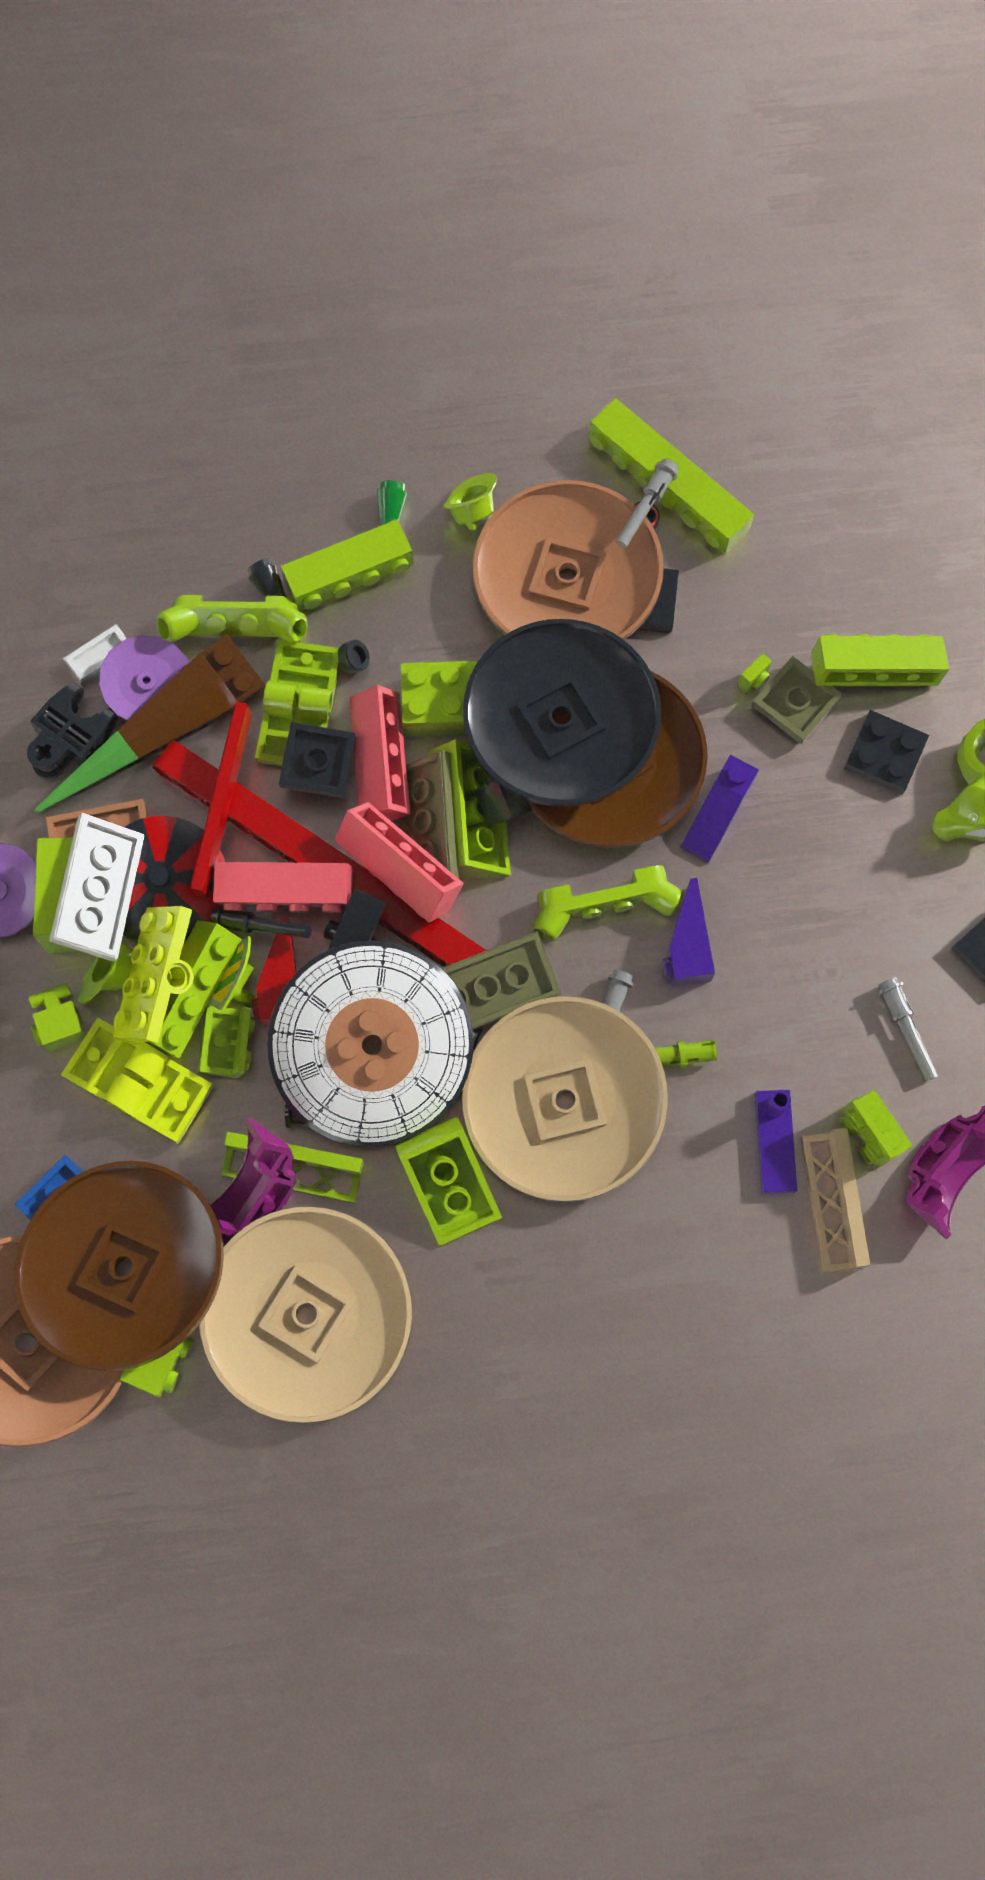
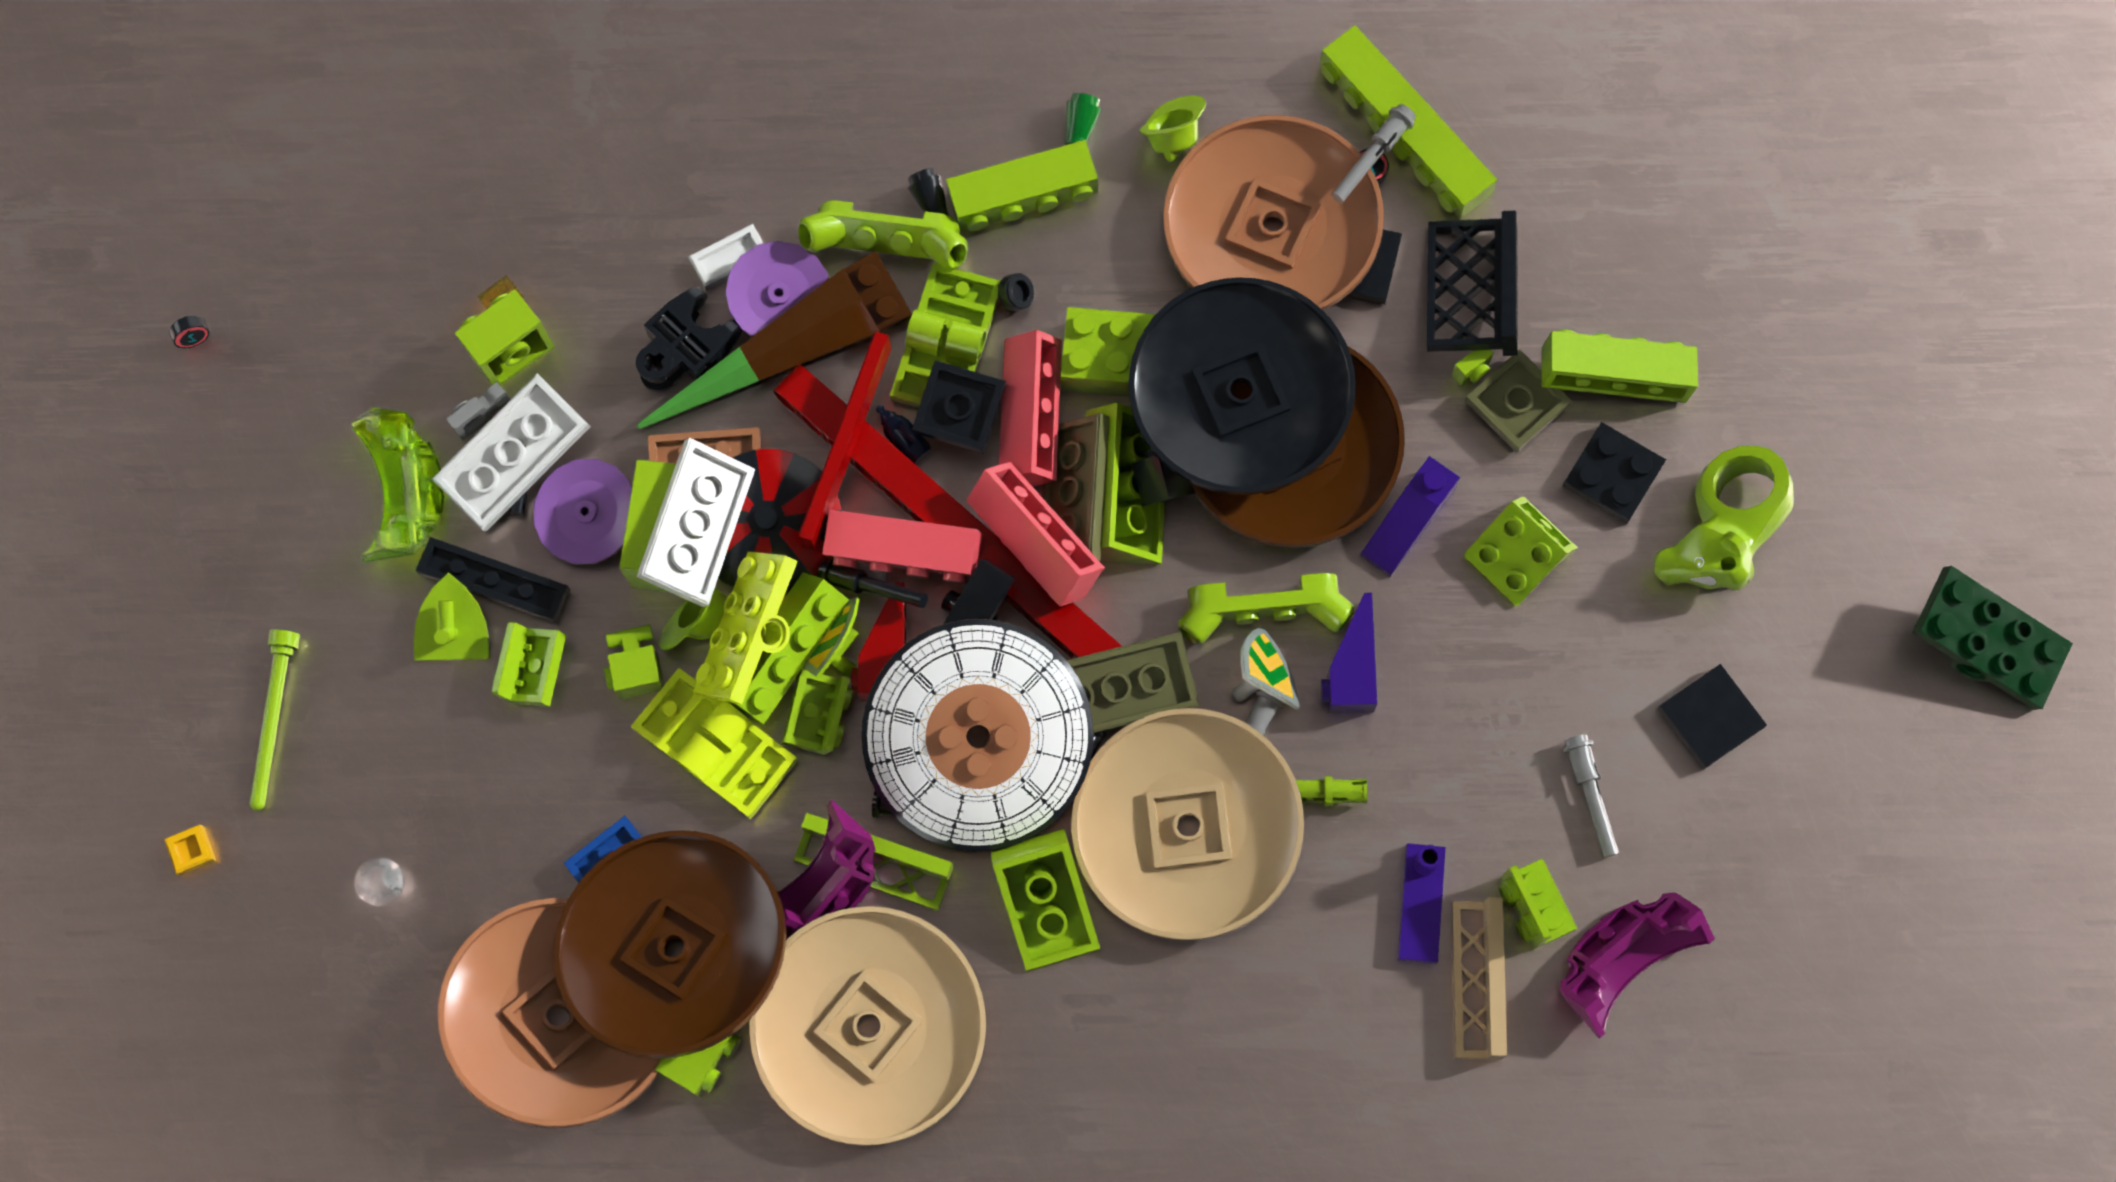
camera: 15 degrees right, 0 degrees up
none -> dark blue piece [876,405,932,464]
none -> shield [1232,626,1300,710]
none -> black fence [1427,211,1518,356]
none -> lime bracket [1464,496,1578,605]

